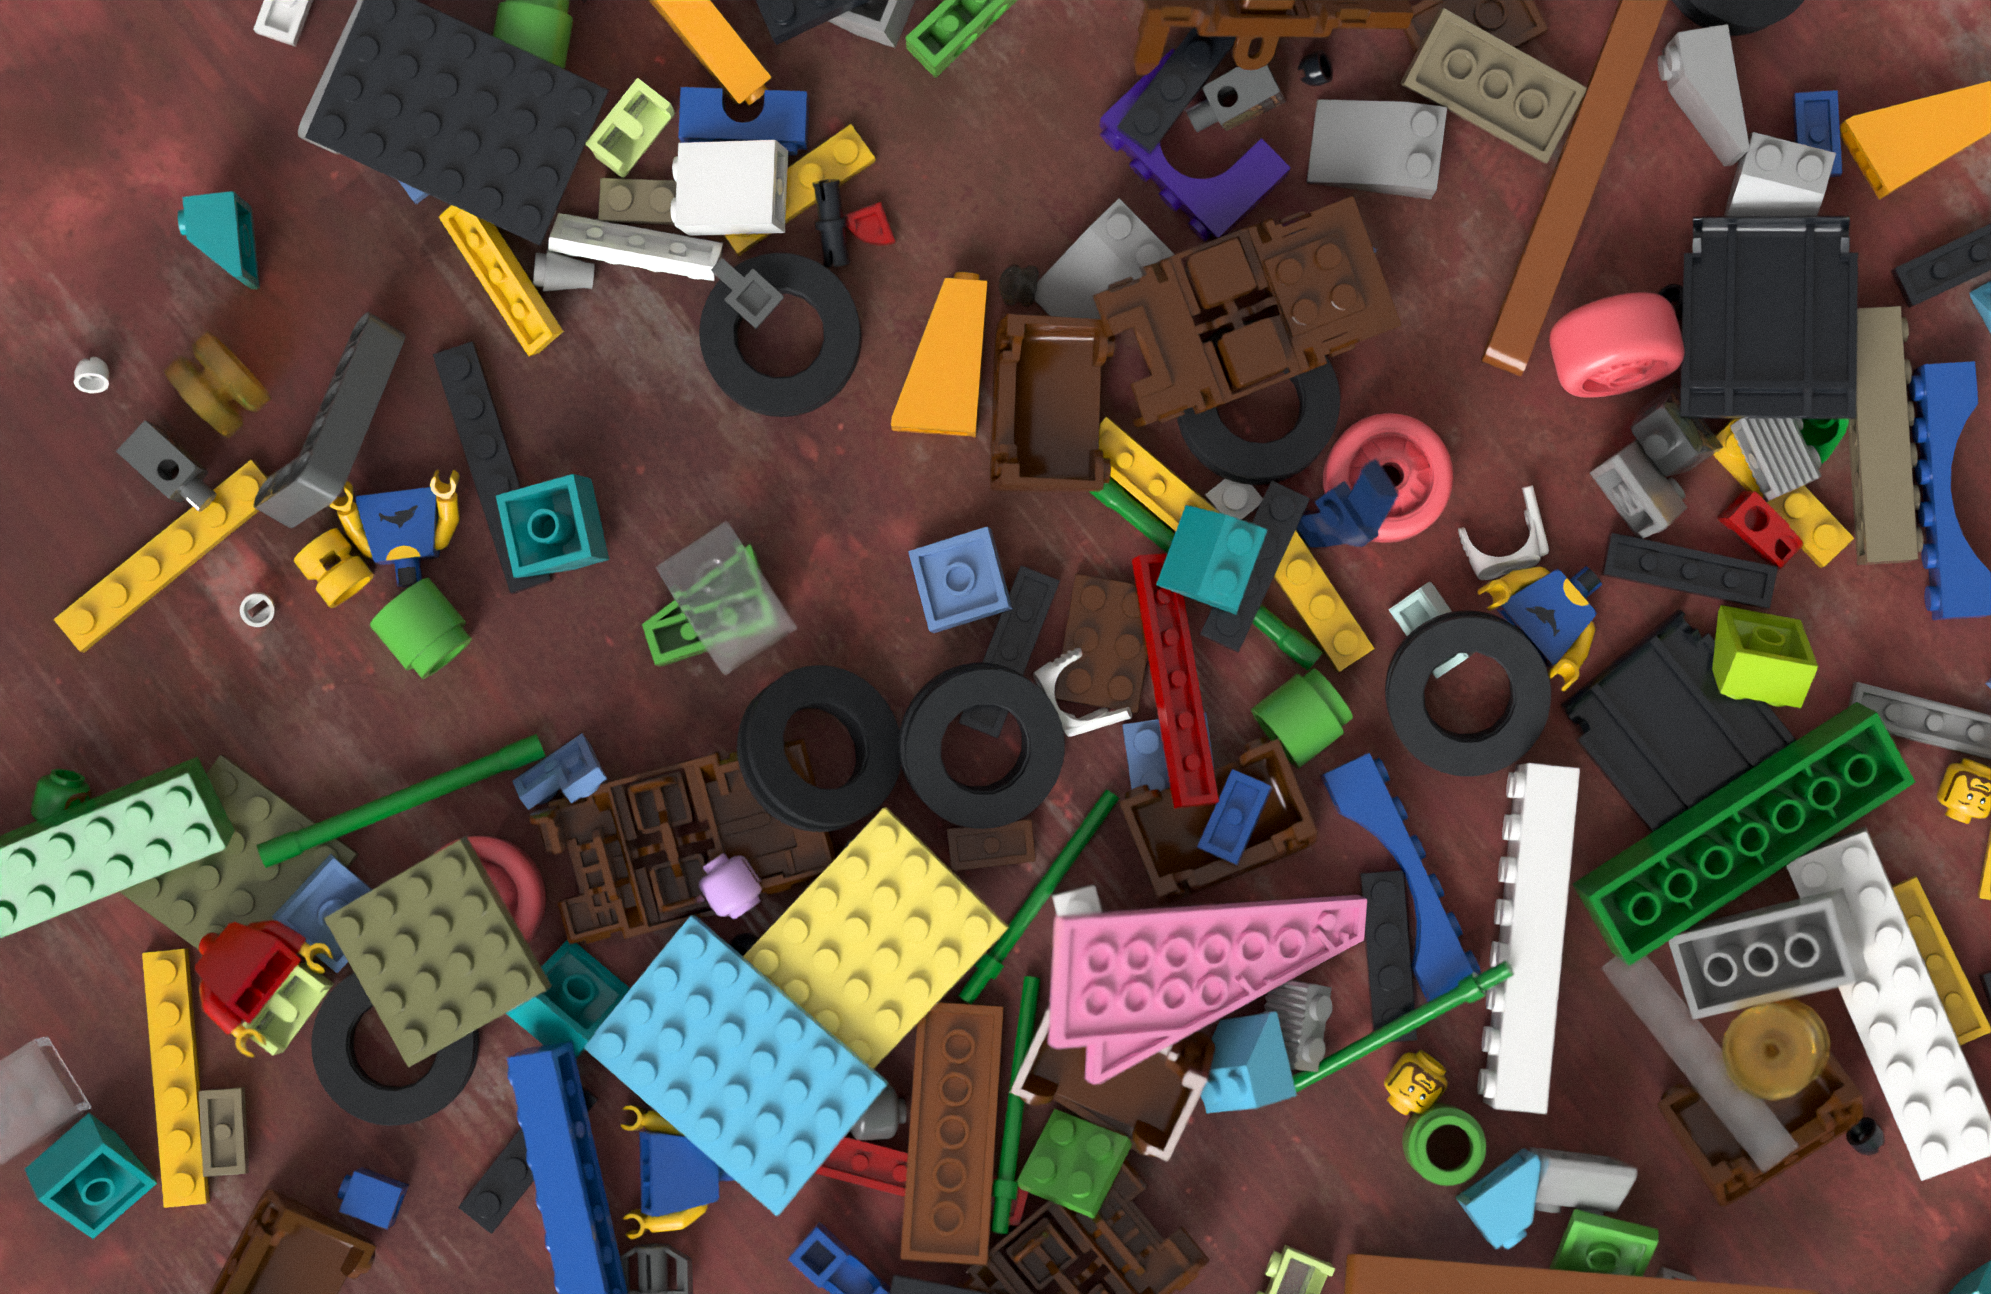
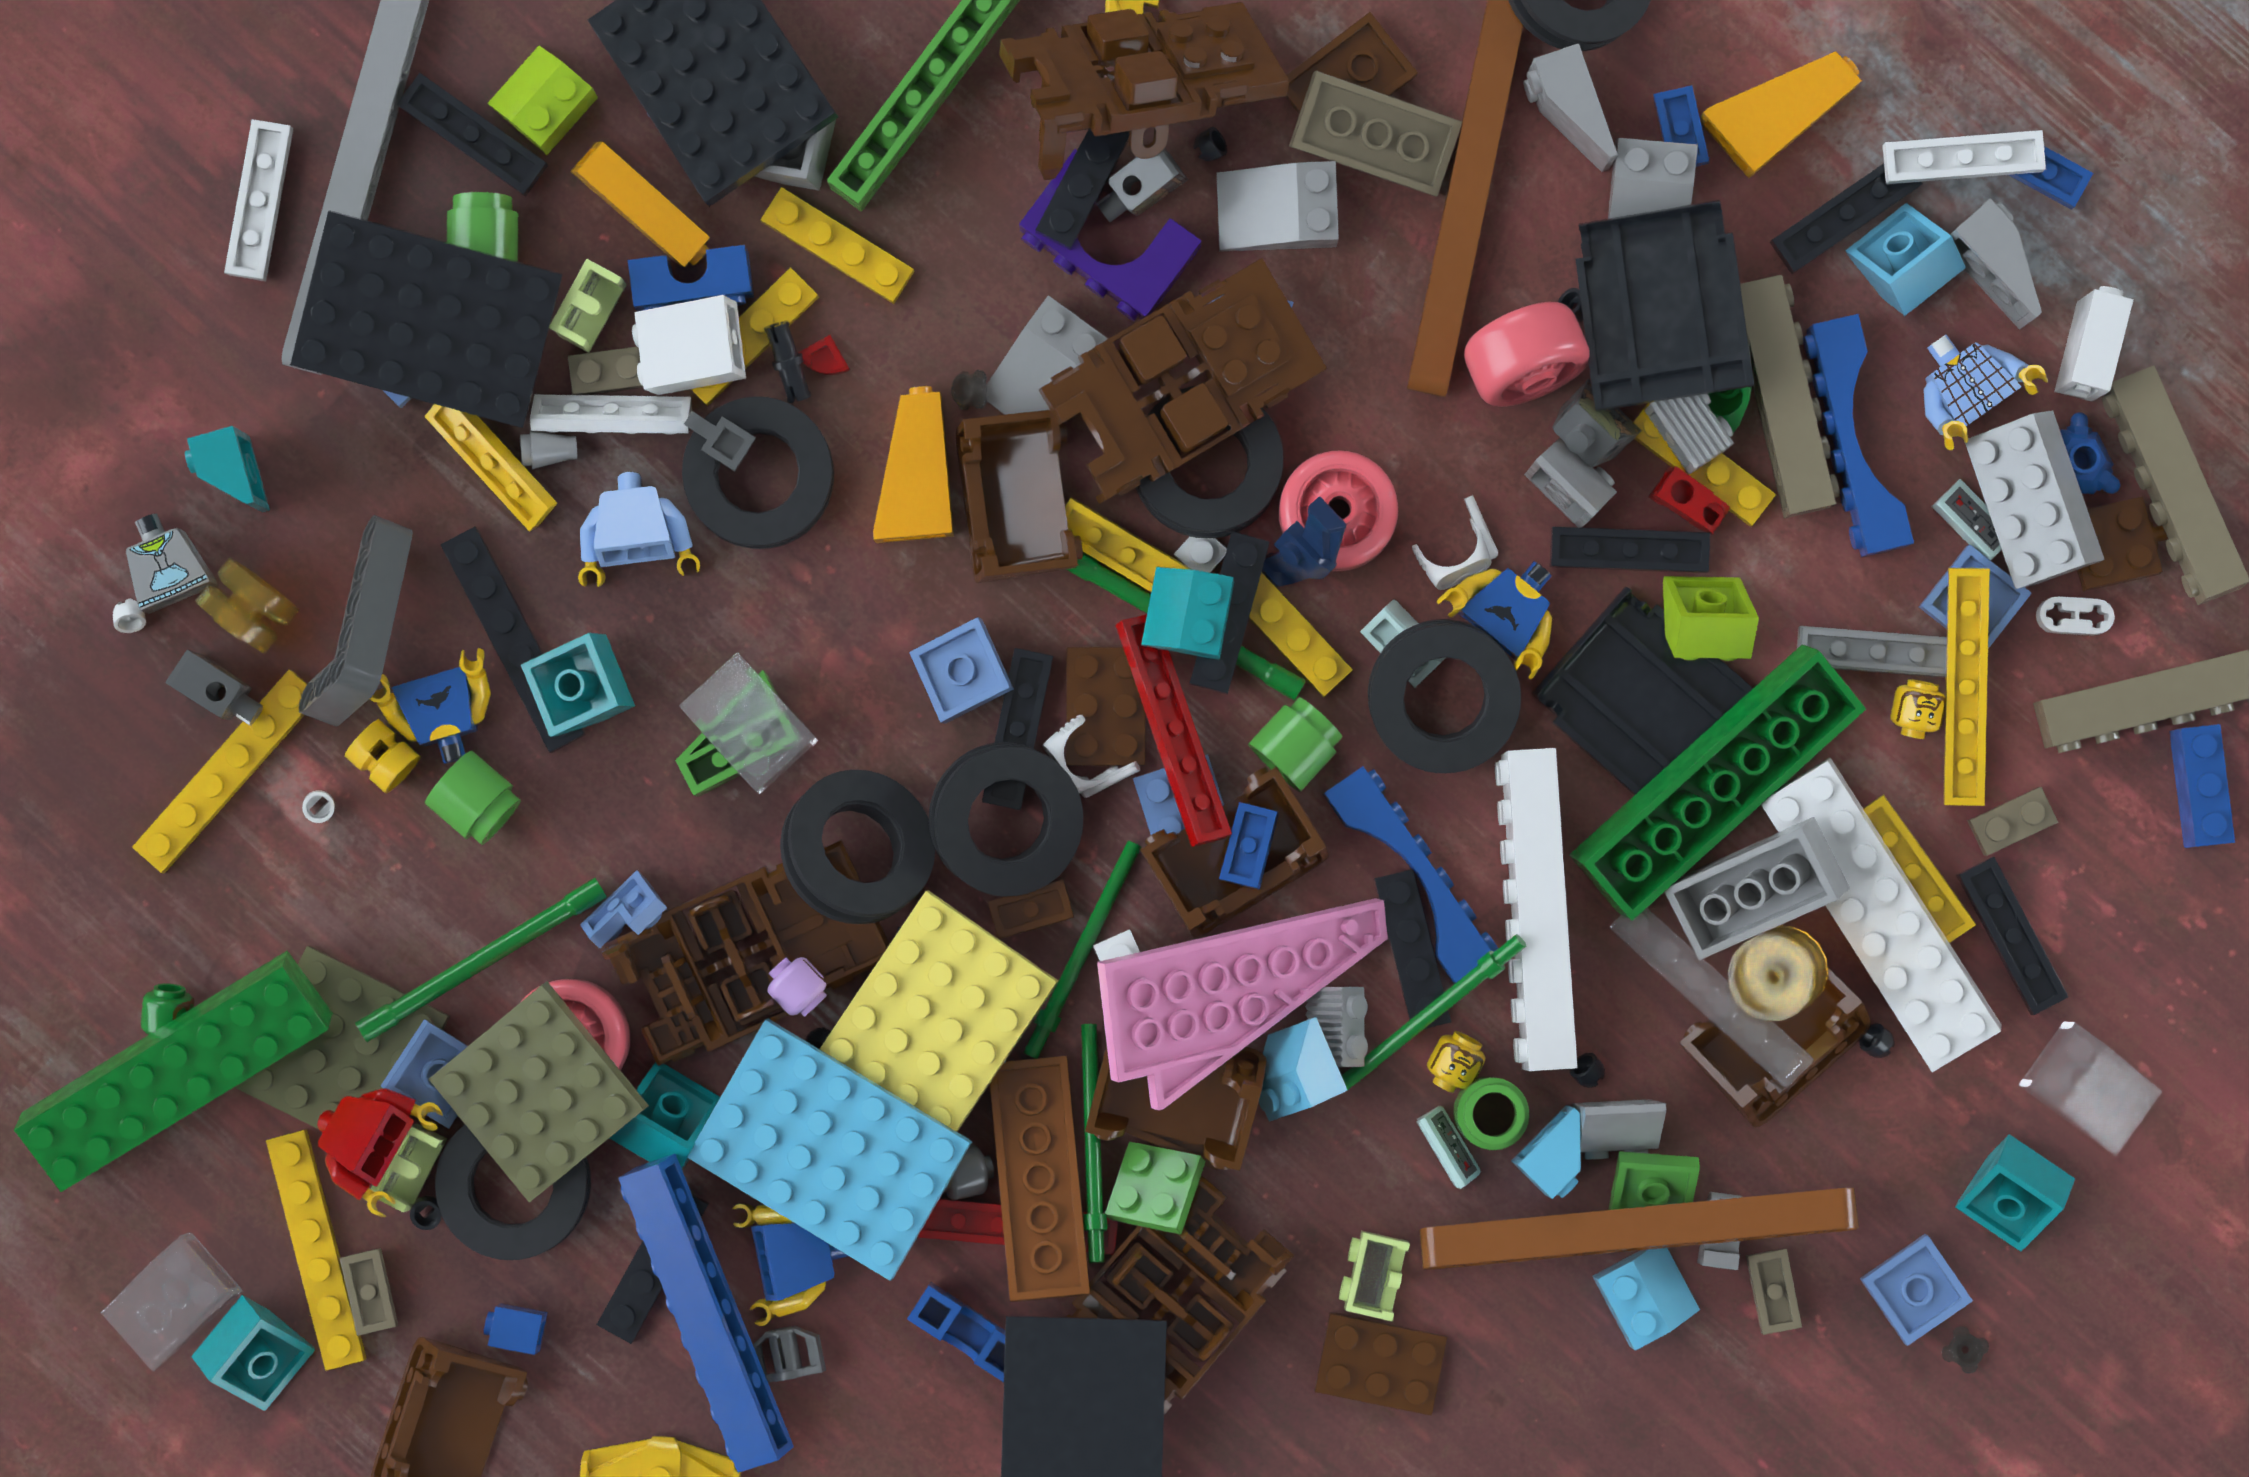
camera: 10 degrees left, 0 degrees up
none -> light grey torso [126,514,218,614]
none -> black hinge [410,1195,442,1230]
none -> light blue torso [578,472,700,587]
none -> yellow plate [761,187,915,304]
none -> light aqua slope [1416,1106,1481,1189]
none -> black hinge [1570,1053,1605,1088]

